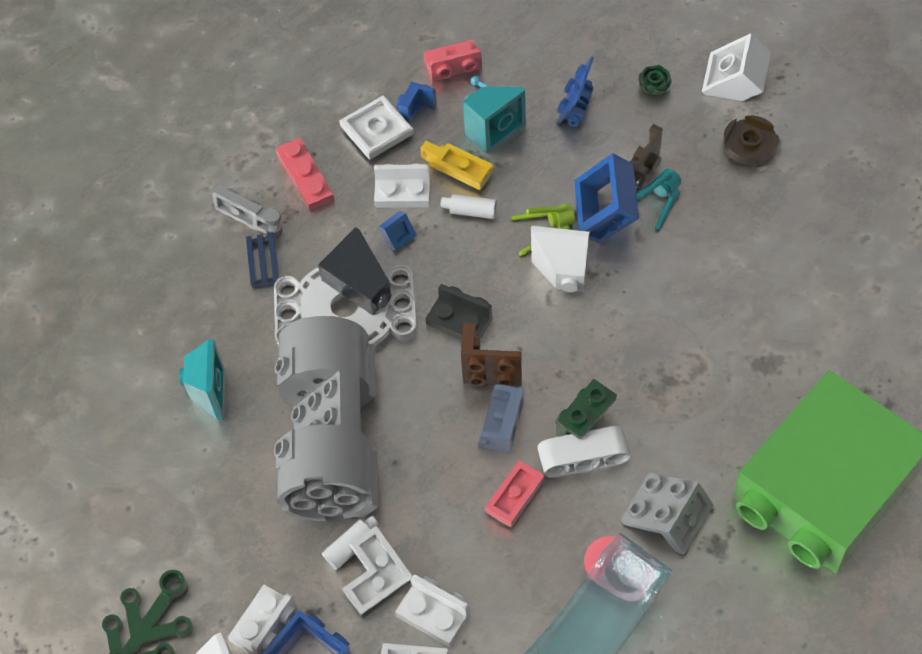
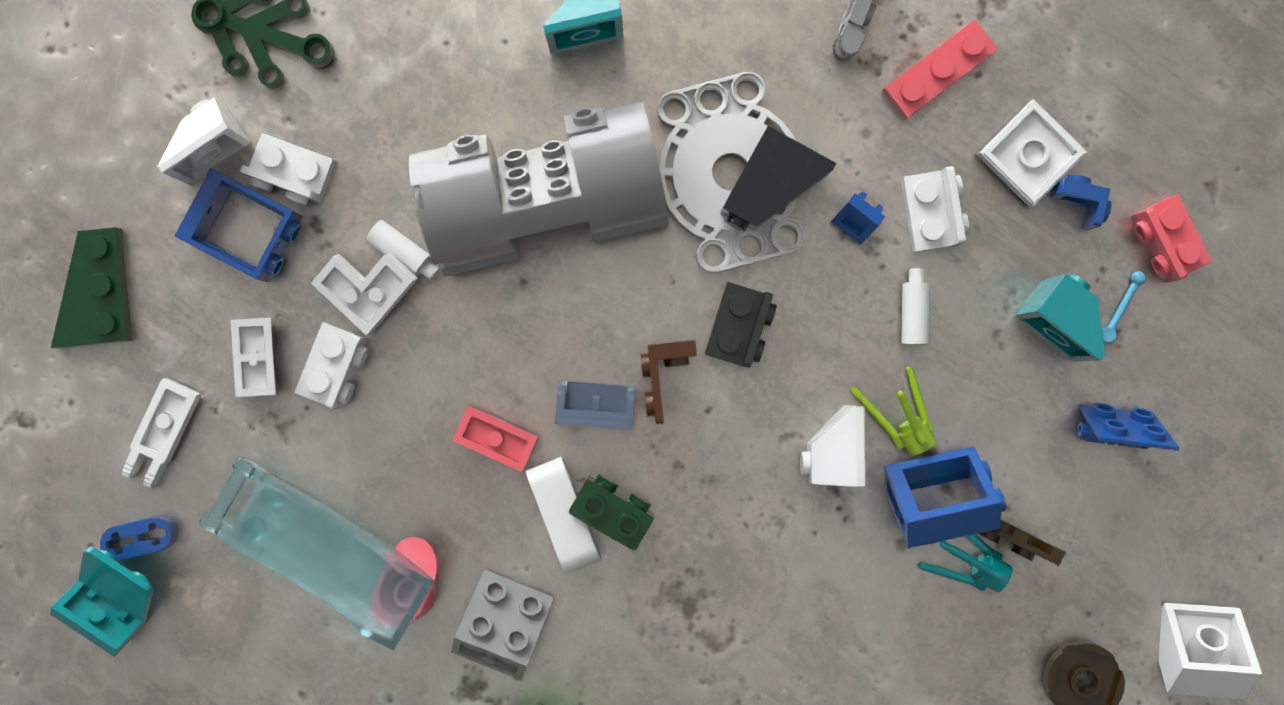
camera: 75 degrees right, 30 degrees up
dark blue tile [246,232,279,288] -> none
yellow hinge [420,140,494,191] -> none
dark green plate [638,65,672,95] -> none

